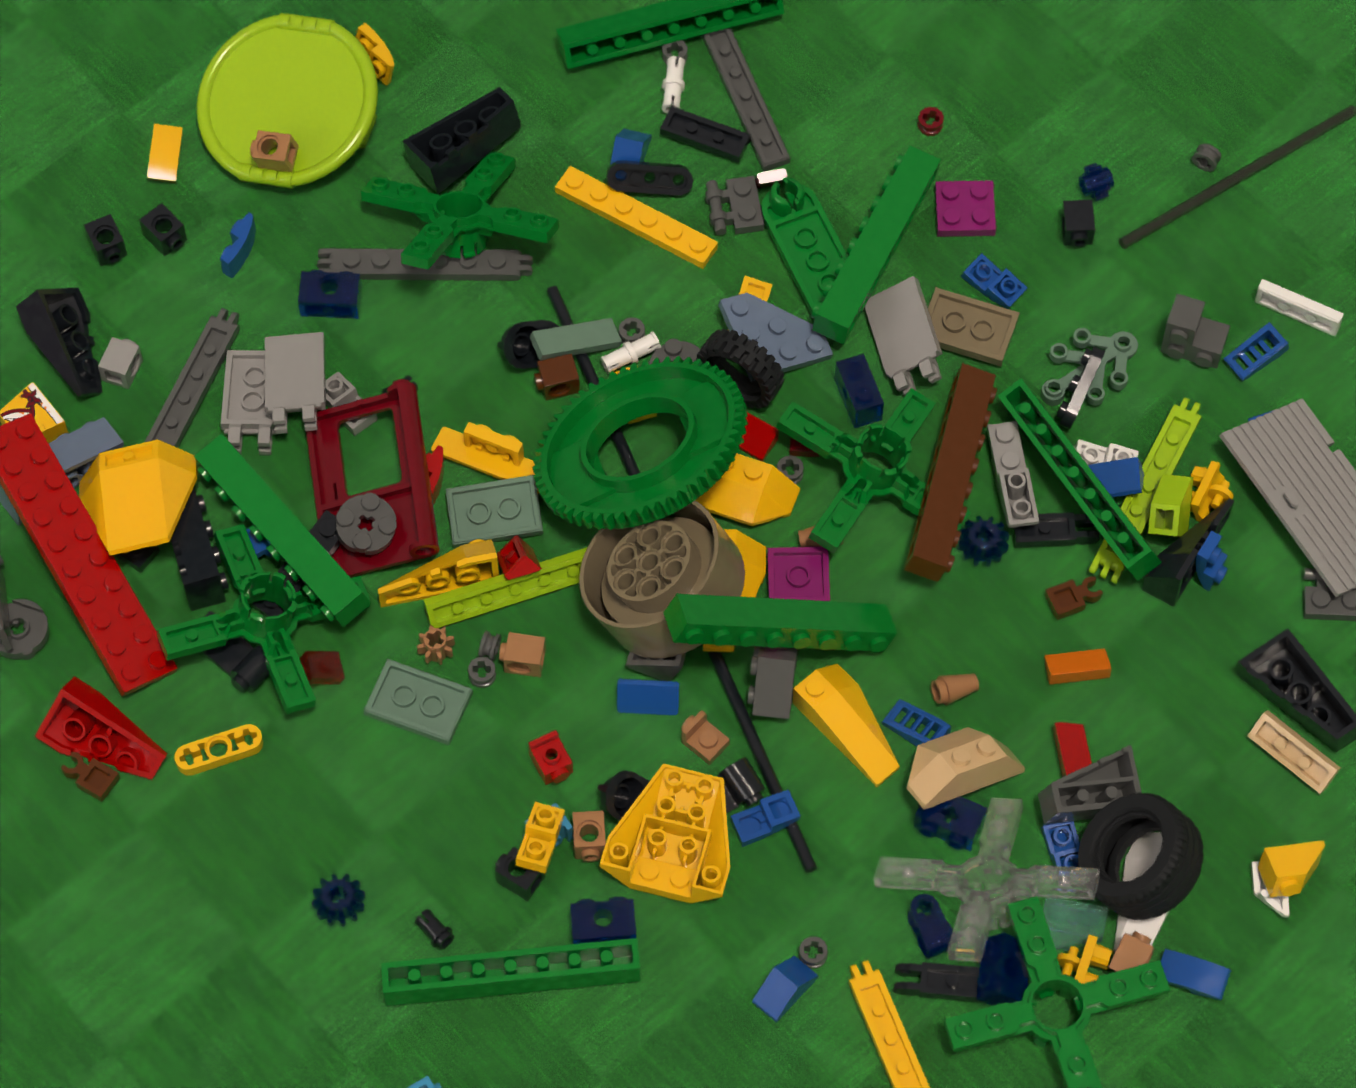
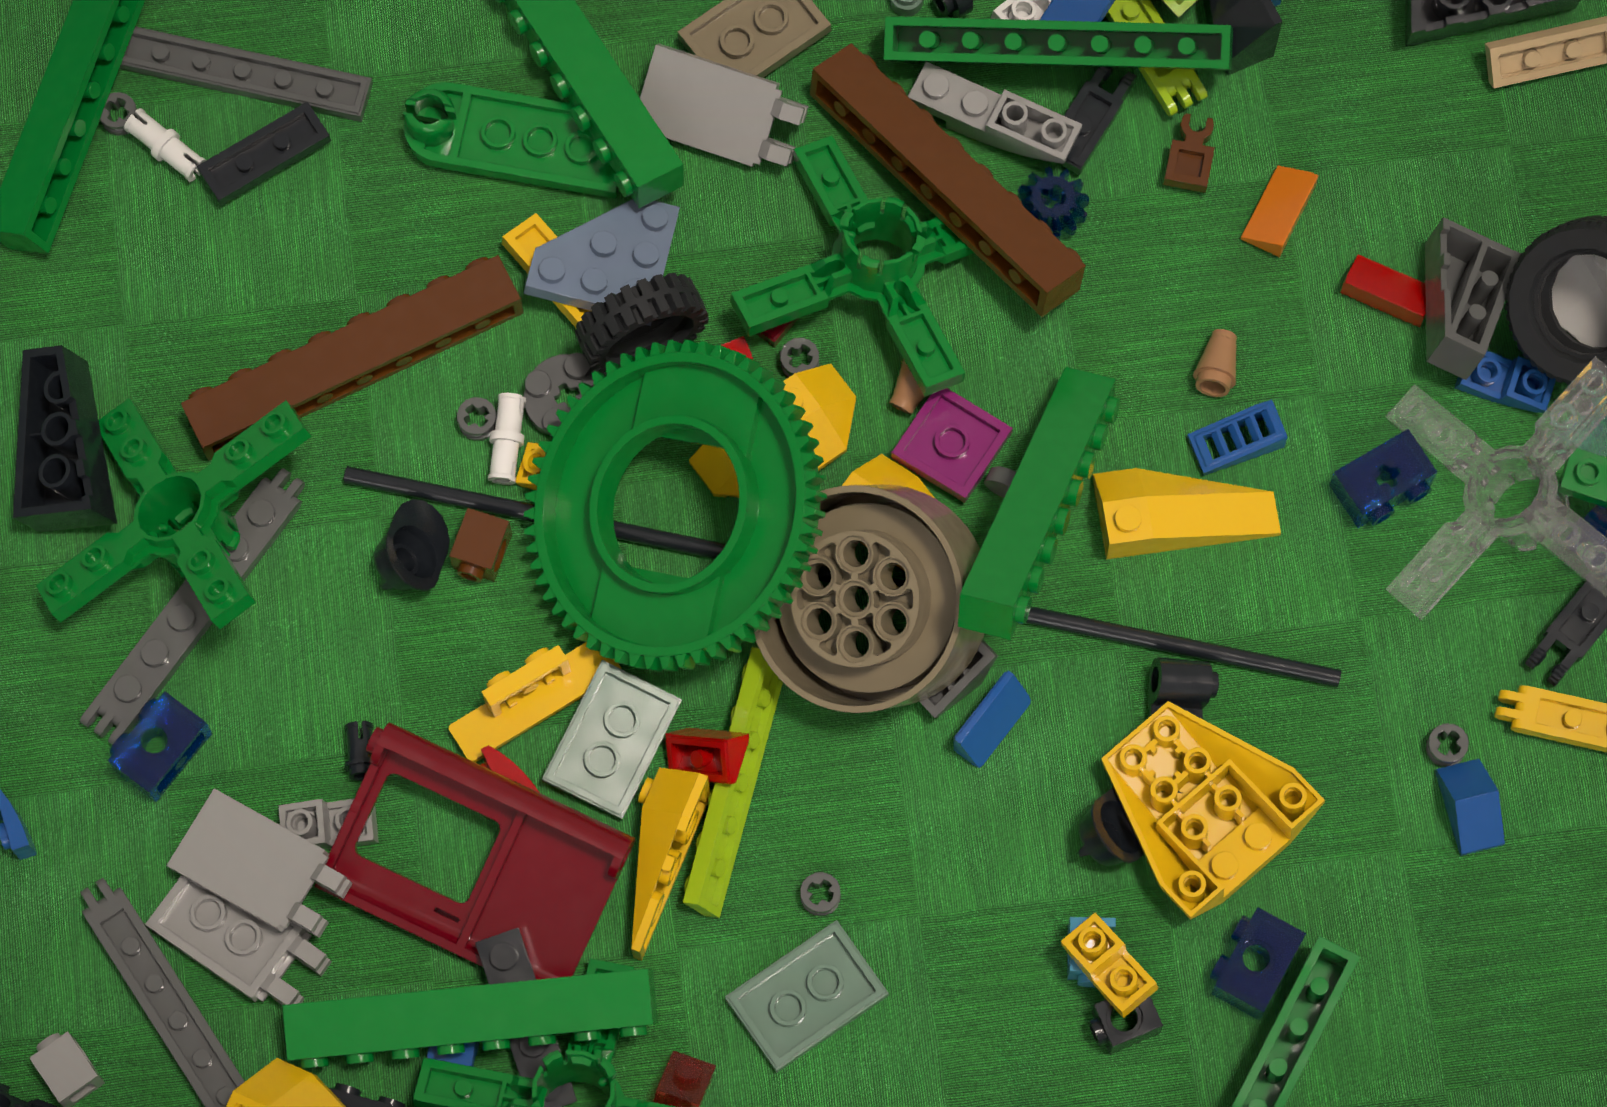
camera: 55 degrees left, 10 degrees up
dark grey plate [336,493,396,555] -> none
medium nougat gear [417,625,455,665] -> none
dark grey bush [478,630,502,661] -> none
medium nougat brick [499,632,546,678] -> none
red brick [528,730,573,785] -> none
sand green tile [530,318,622,361] -> none
yellow plate [555,166,718,269] -> none
medium nougat brick [572,811,606,862] -> none
black plate [606,160,693,196] -> none
blue slope [610,128,652,179] -> none
medium nougat bracket [681,710,730,765] -> none
dark grey plate [705,176,764,235] -> none
blue slope [730,789,801,847] -> none
dark grey brick [748,646,798,719] -> none
tile [755,168,787,189] -> none
clear blue brick [835,354,884,428] -> none
tan wedge [906,727,1025,810] -> none
clear blue piece [907,894,958,959] -> none
none -> reddish brown brick [181,255,524,461]

